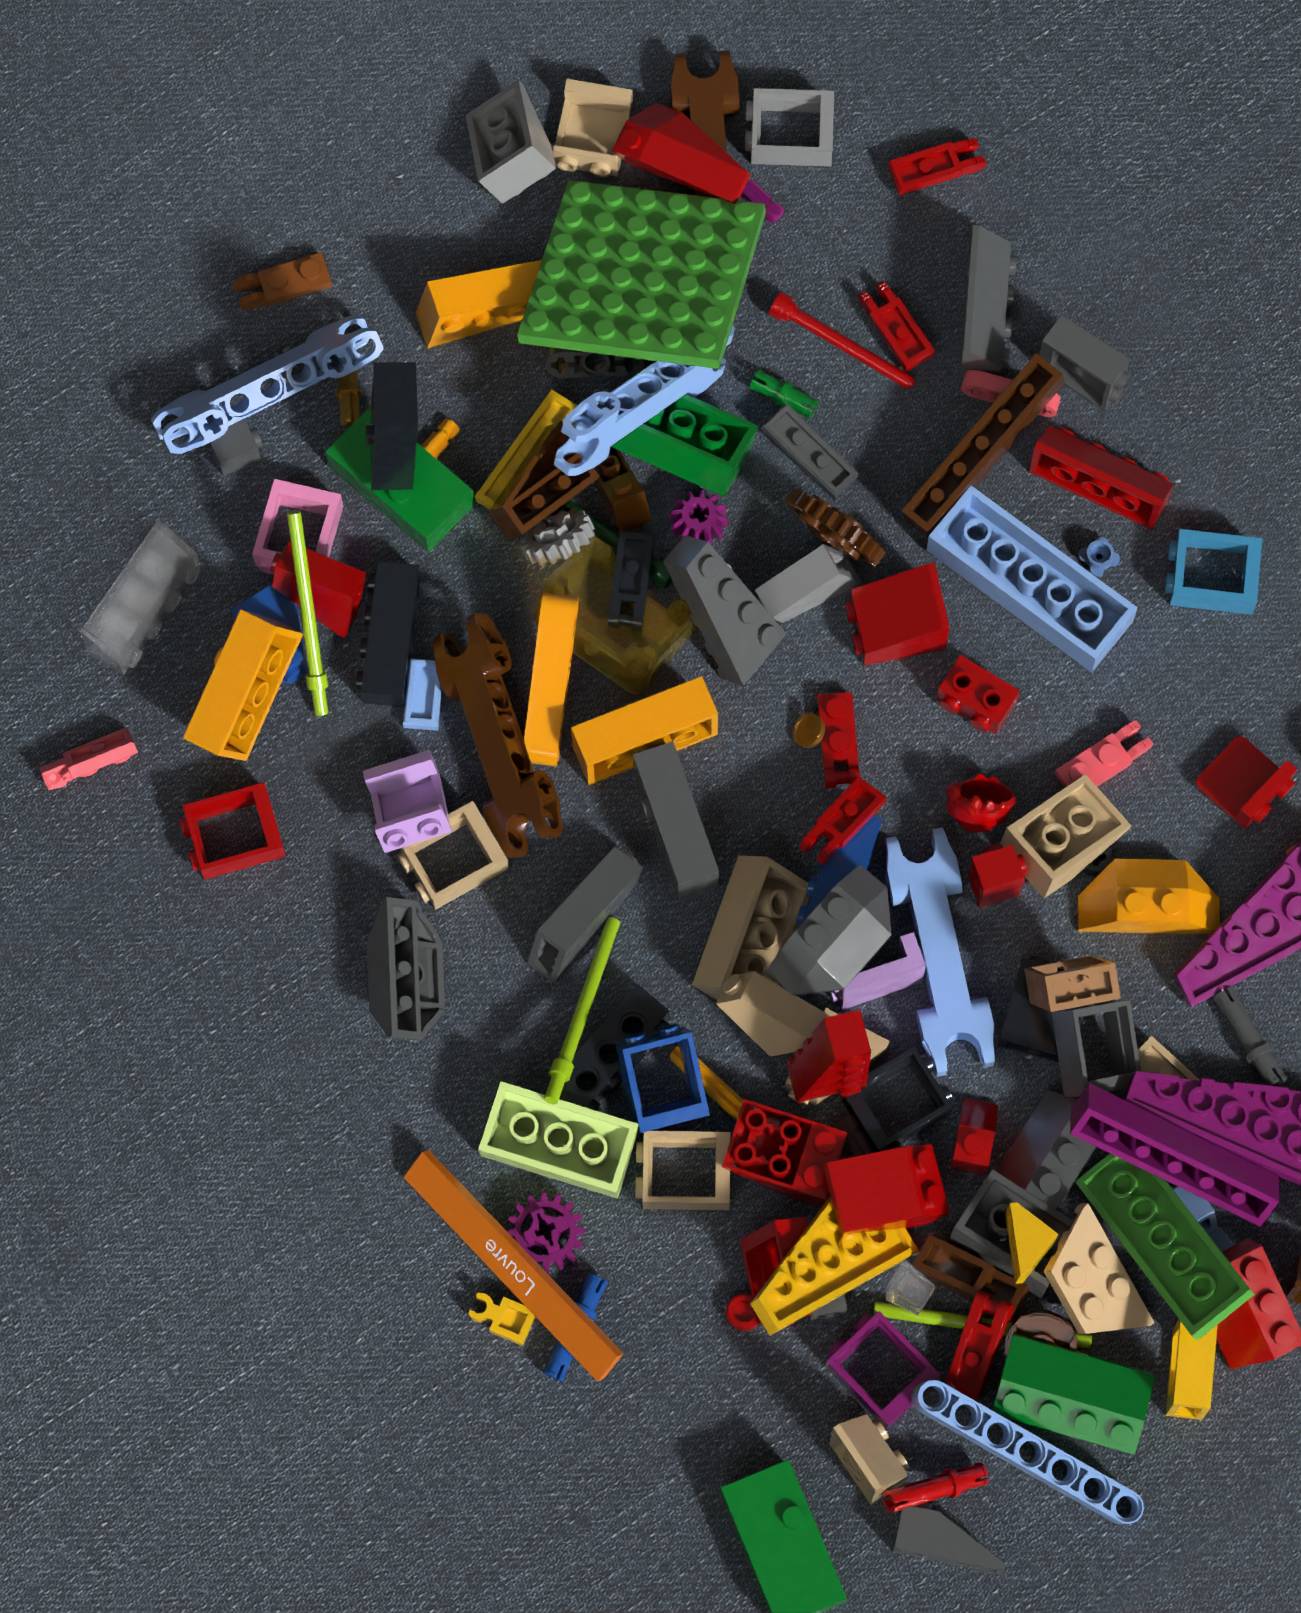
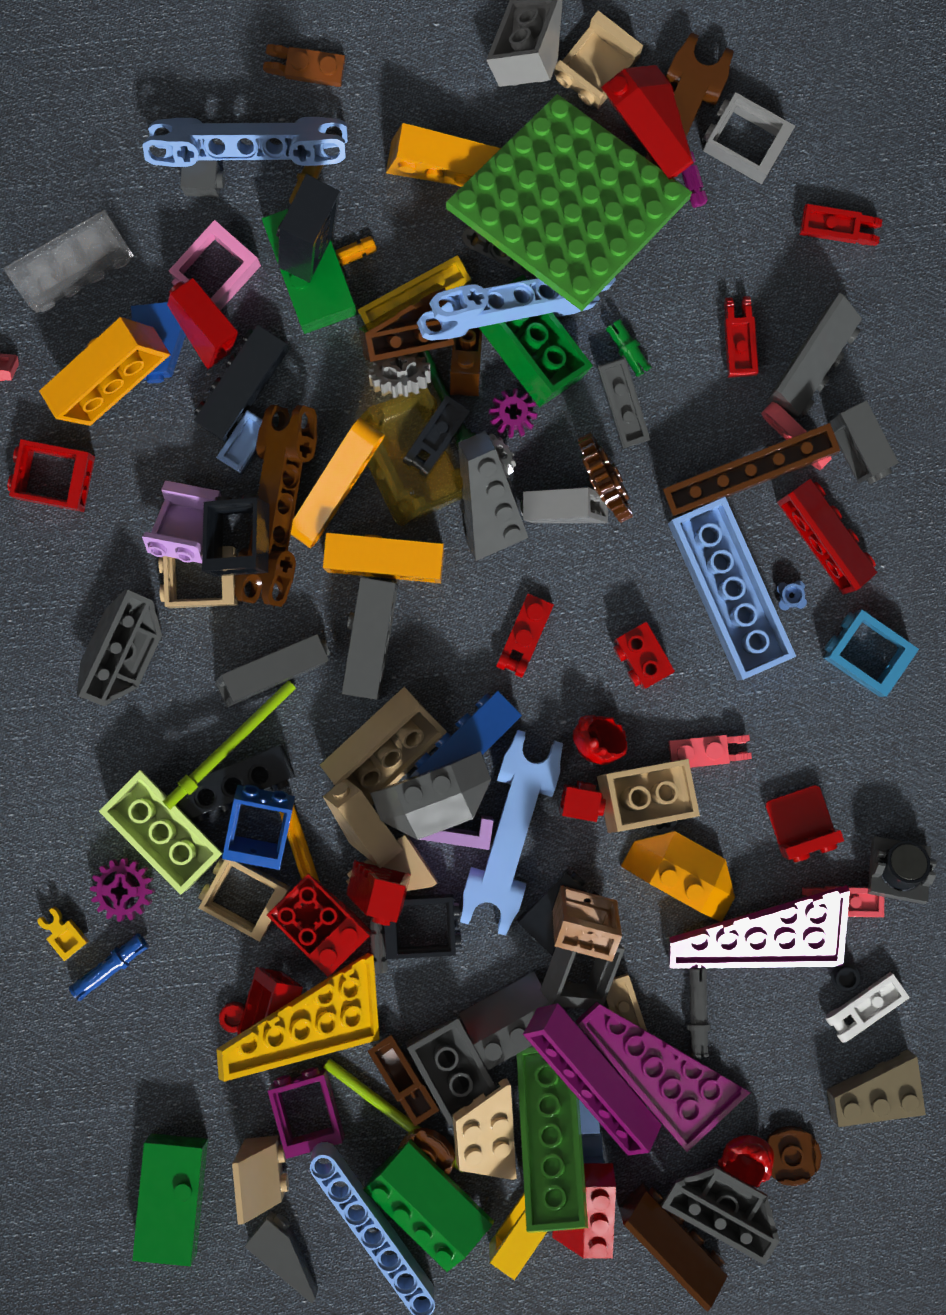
camera: 25 degrees right, 15 degrees up
lime bar [287,510,328,716] -> none
orange tile [403,1150,624,1382] -> none
red piece [768,291,915,389] -> none
pearl gold piece [793,713,825,748] -> none
red hinge [799,777,887,866] -> none
red slope [823,1144,950,1235] -> none
red slope [845,562,950,665] -> none
red pin [882,1462,989,1514] -> none
clear slope [886,1261,935,1315] -> none
red plate [945,1290,1014,1401] -> none
red slope [950,1098,999,1175] -> none
yellow slope [1005,1202,1059,1284] -> none
none -> black window [202,494,270,577]

